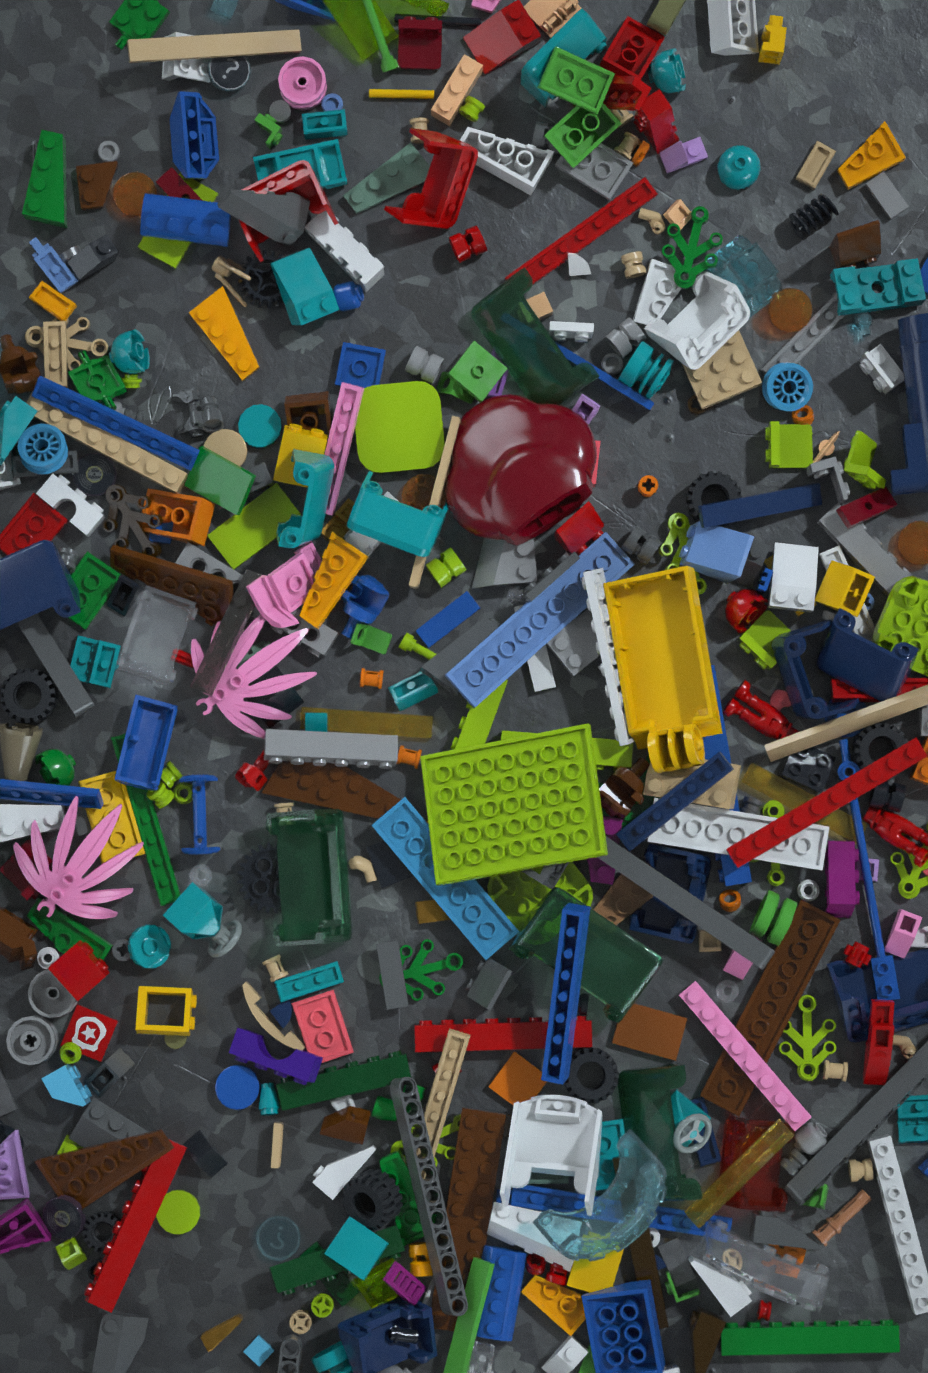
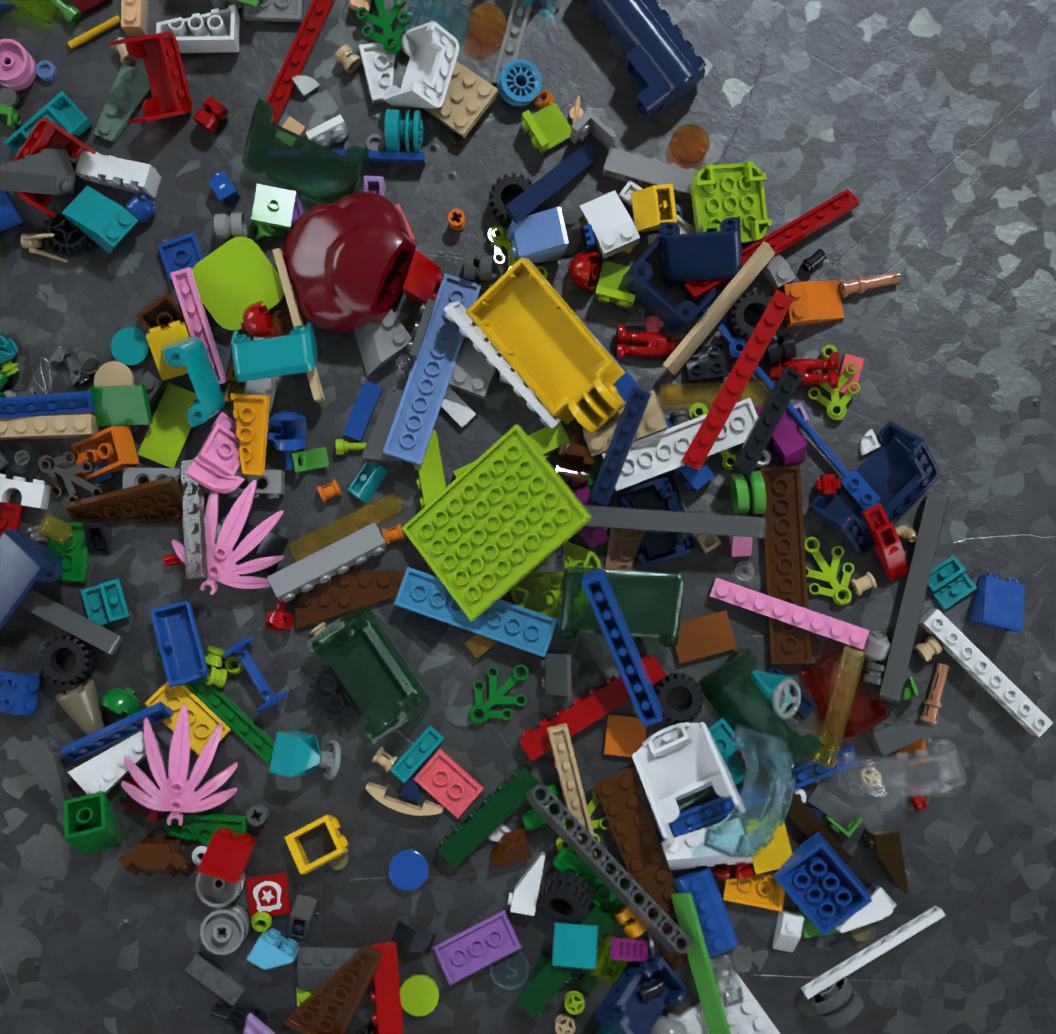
camera: 30 degrees left, 0 degrees up
clear windscreen [115,585,198,686] -> none
teal tile [128,925,171,968] -> none
light orange wing [189,286,260,381] -> none
clear plate [190,864,212,886] -> none
dark purple arch [229,1028,323,1085] -> none
teal cone [258,1083,280,1116] -> none
tan tile [271,1122,284,1168] -> none
teal slope [302,109,348,140] -> none
teal slope [305,713,328,732] -> none
tan arm [348,856,377,883] -> none
dark grey tile [376,940,409,1010] -> none
lime wheel [425,547,466,588] -> none
lime wheel [458,96,485,122] -> none
light grey wheel [605,317,646,358] -> none
tan arm [638,208,665,234] -> none
white slope [687,1255,752,1317] -> none
orange piece [719,889,741,912] -> none
green brick [720,1319,900,1356] -> none
dark red tile [836,487,898,529] -> none
lime bracket [844,431,886,490] -> none
white bracket [859,344,904,395] -> none
bright pink slope [884,909,922,959] -> none
none -> clear yellow bracket [37,513,72,544]
none -> blue brick [208,171,240,206]
none -> red cylinder [240,300,277,339]
none -> medium lavender tile [433,910,522,985]
none -> black tile [732,366,803,477]

